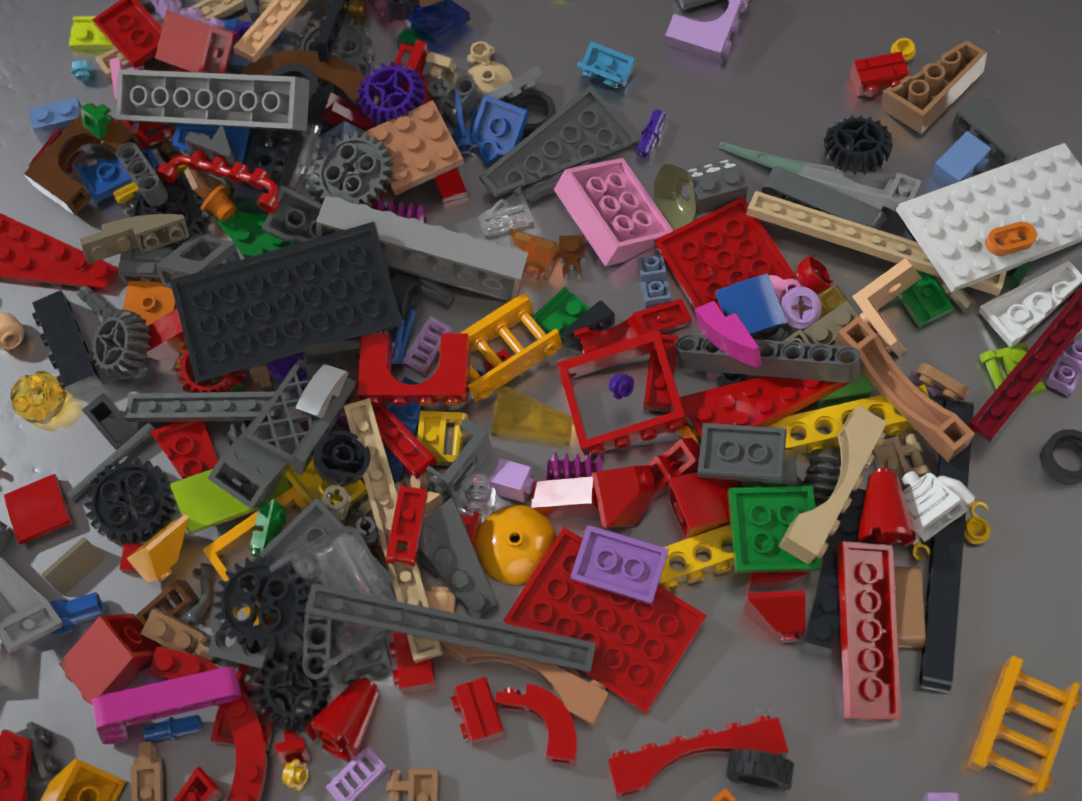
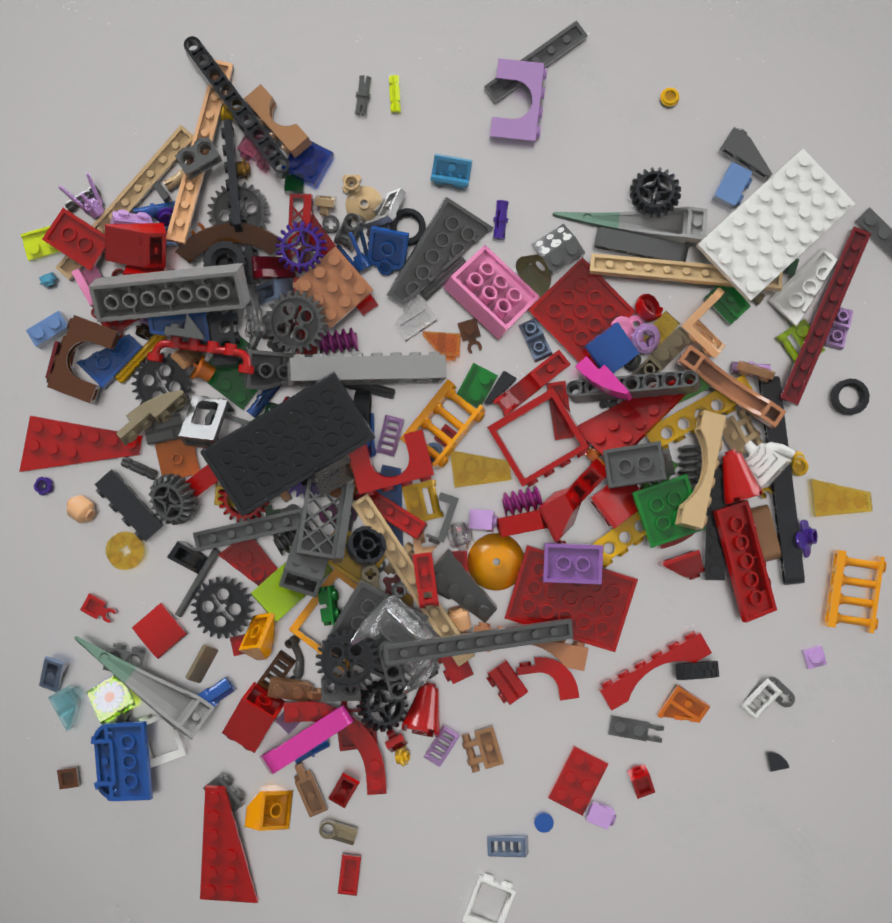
camera: 20 degrees left, 20 degrees up
green tile [80,103,112,139] -> none
dark grey beam [116,142,168,206] -> none
light grey slope [296,364,349,419] -> none
dark purple plate [609,373,634,399] -> none
red brick [850,51,909,97] -> none
medium nougat wedge [882,40,987,134] -> none
orange plate [985,222,1037,256] -> none
none -> dark purple plate [796,520,818,558]
none -> clear yellow wing [810,479,873,517]

